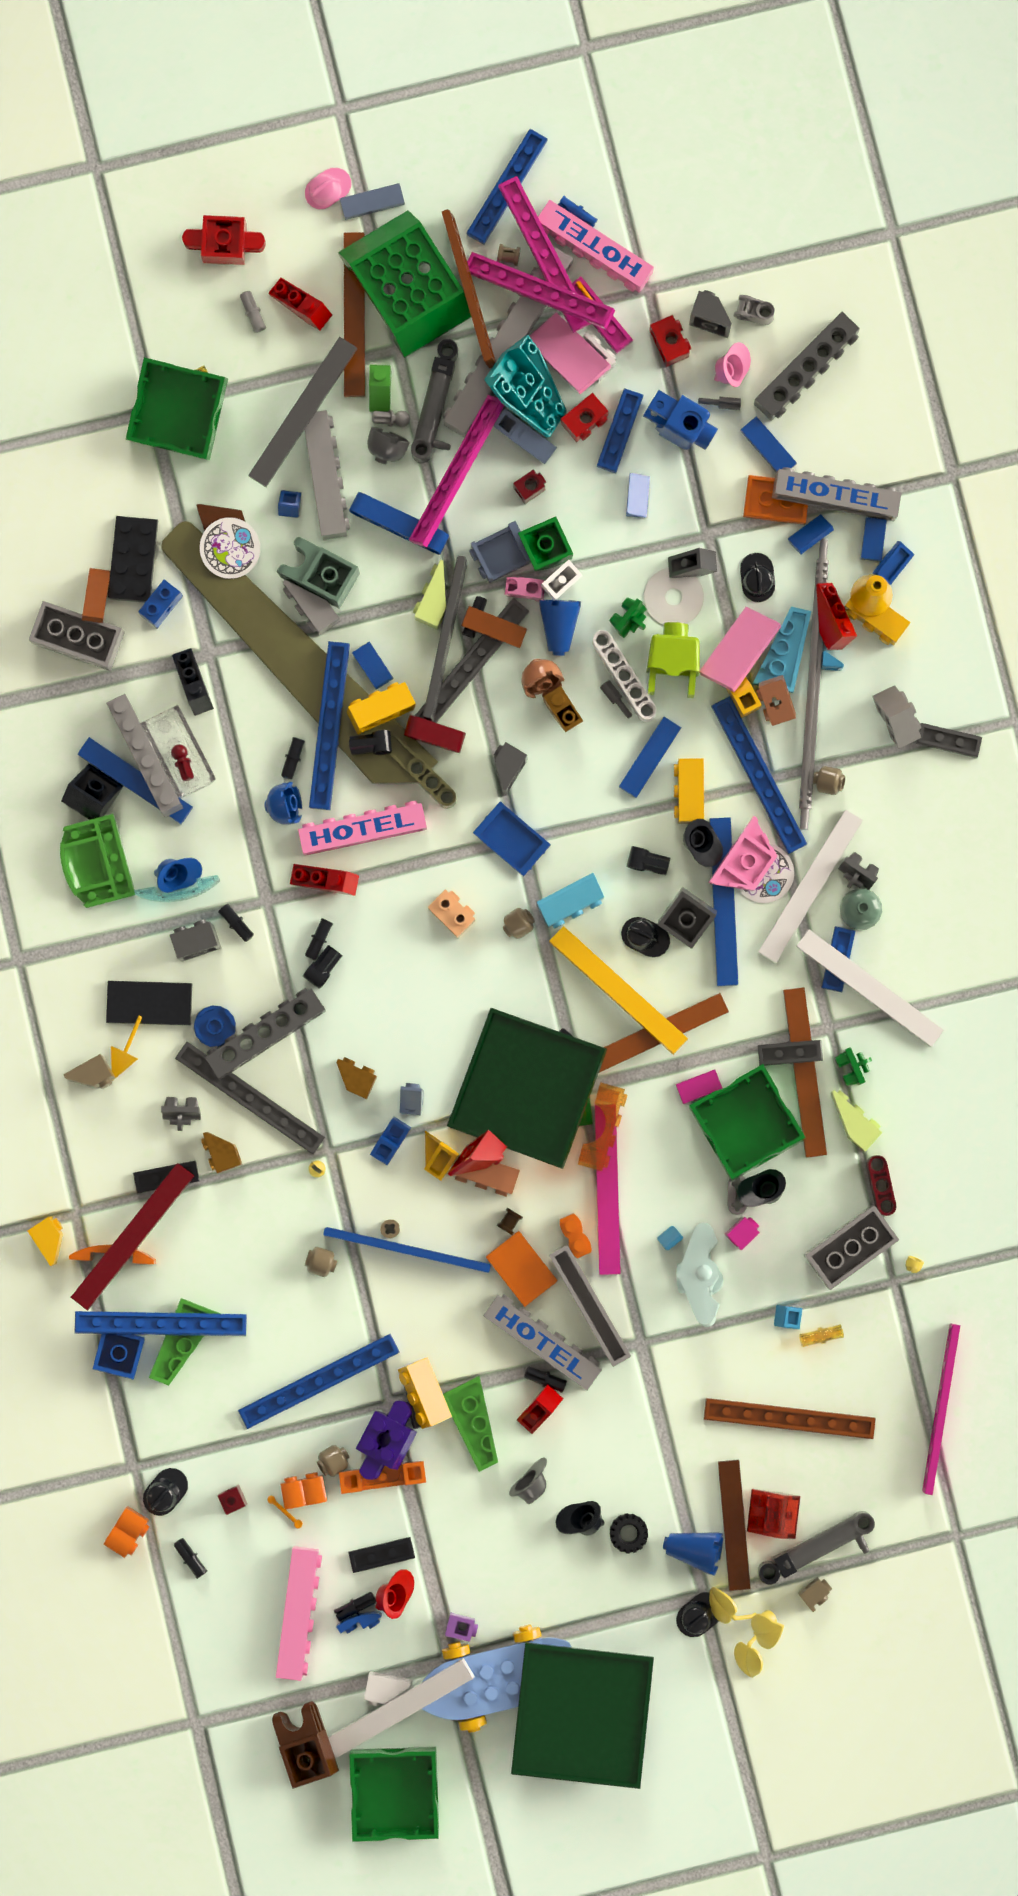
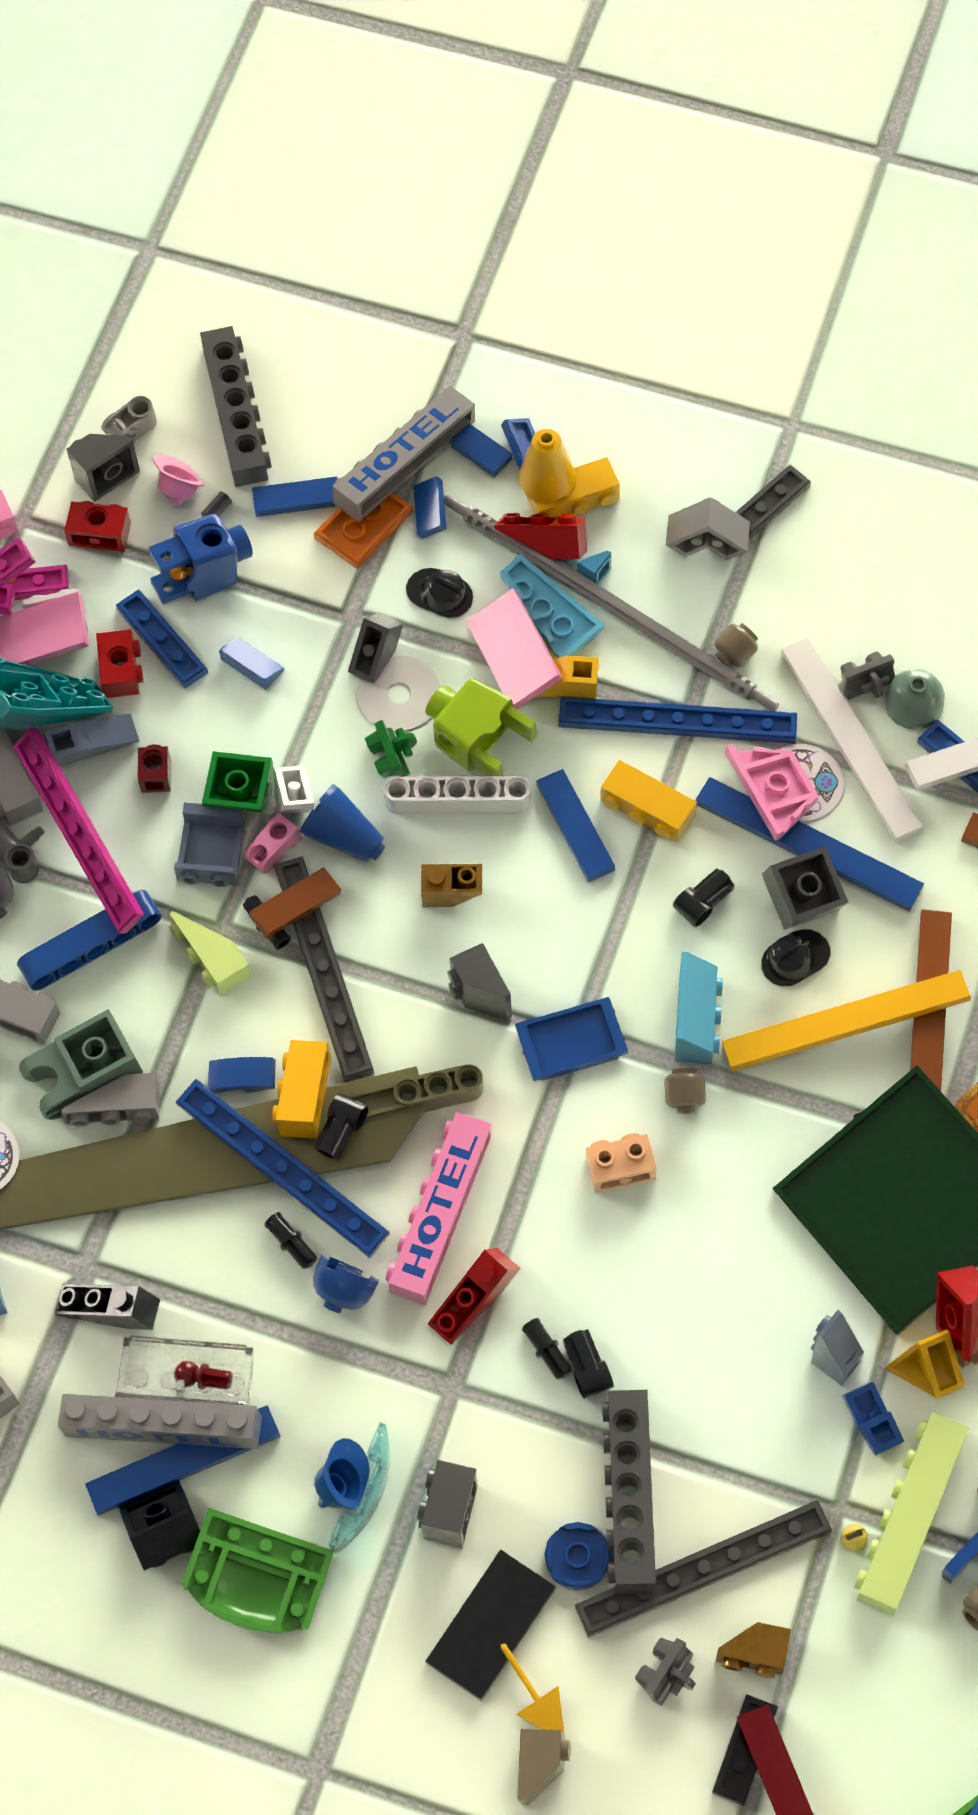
camera: 60 degrees left, 20 degrees down
black axle [218,904,254,942] -> none
pearl gold slope [336,1057,378,1099] -> none
dark red beam [404,715,466,753] -> none
dark grey tile [423,555,468,722] -> none
nougat cylinder [521,659,564,698] -> none
dark grey axle [600,680,632,719] -> none
black piece [683,819,723,867] -> none
nougat brick [756,675,796,726] -> none
none -> yellowish green brick [854,1412,969,1616]

